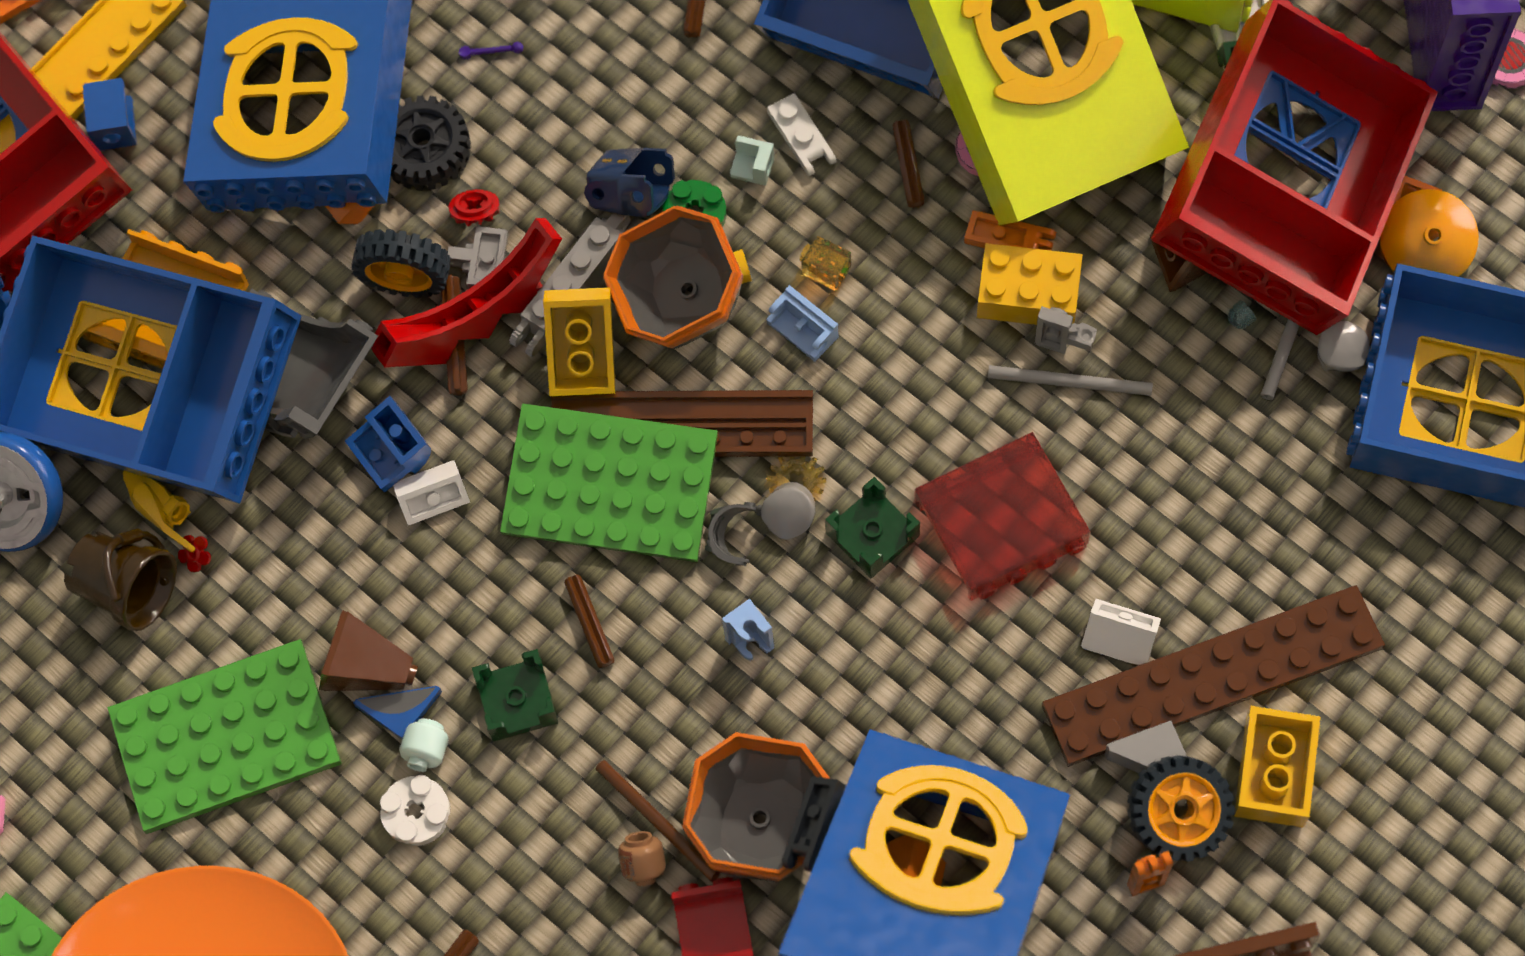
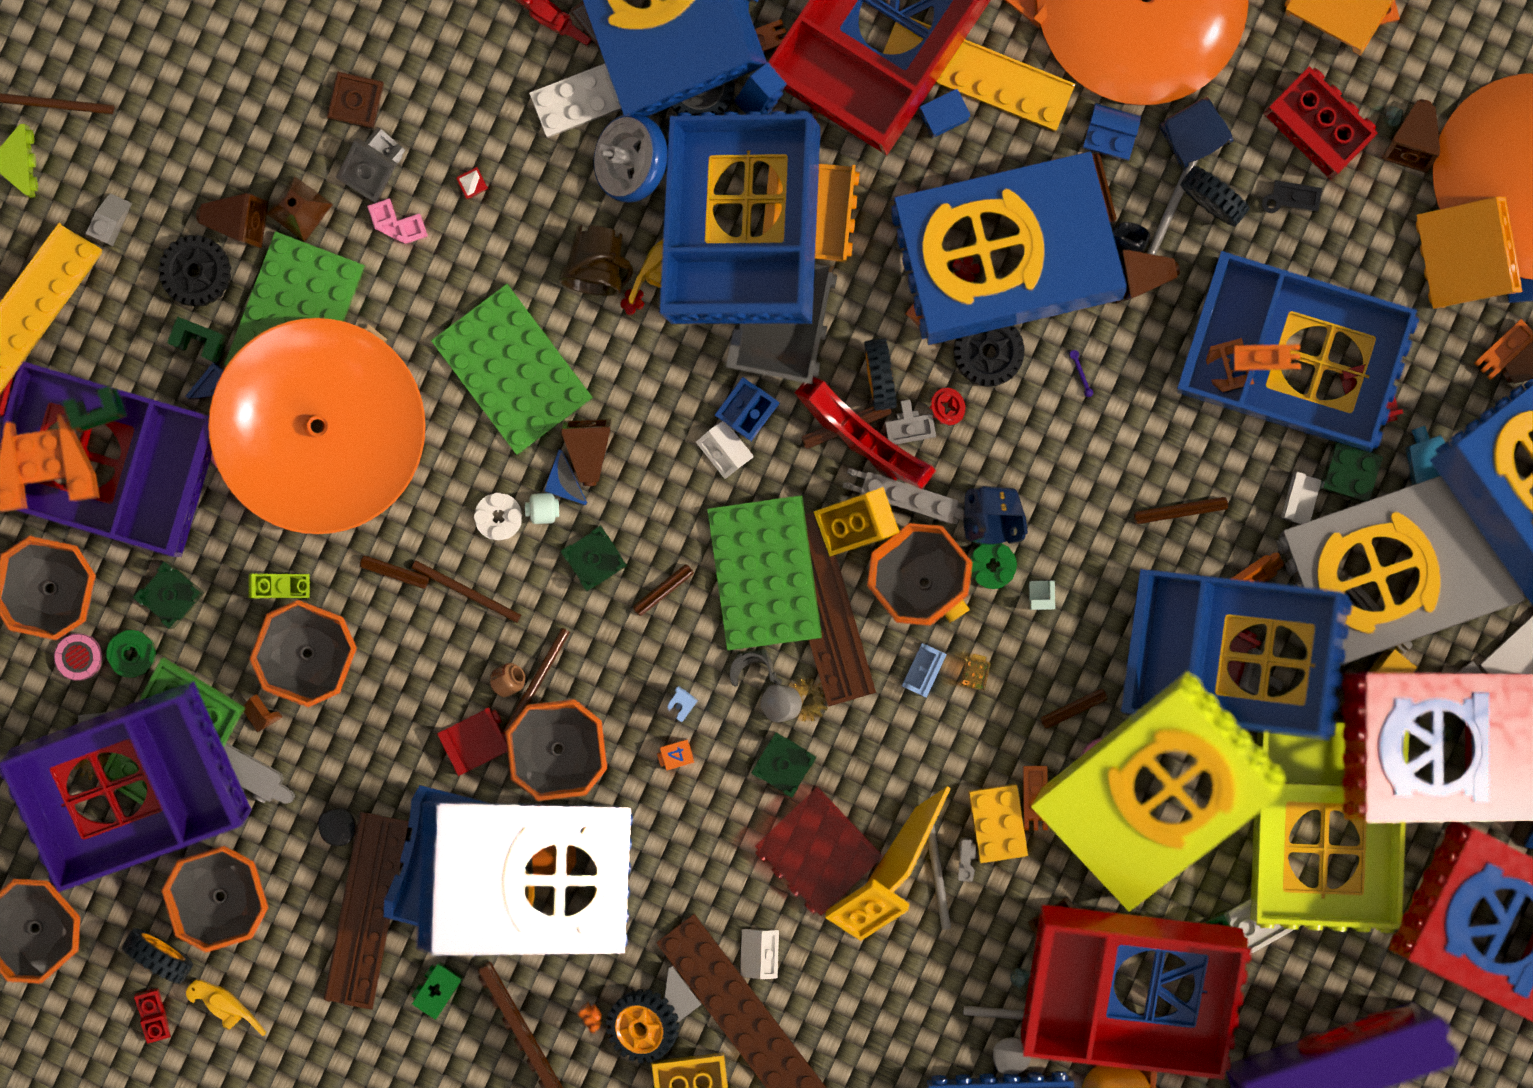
camera: 65 degrees right, 20 degrees up
white hinge [767,93,837,176] -> none
black hinge [782,776,846,872] -> none
none -> reddish brown piece [412,560,522,623]
none -> orange brick [657,739,695,771]
none -> yellow piece [825,786,951,941]

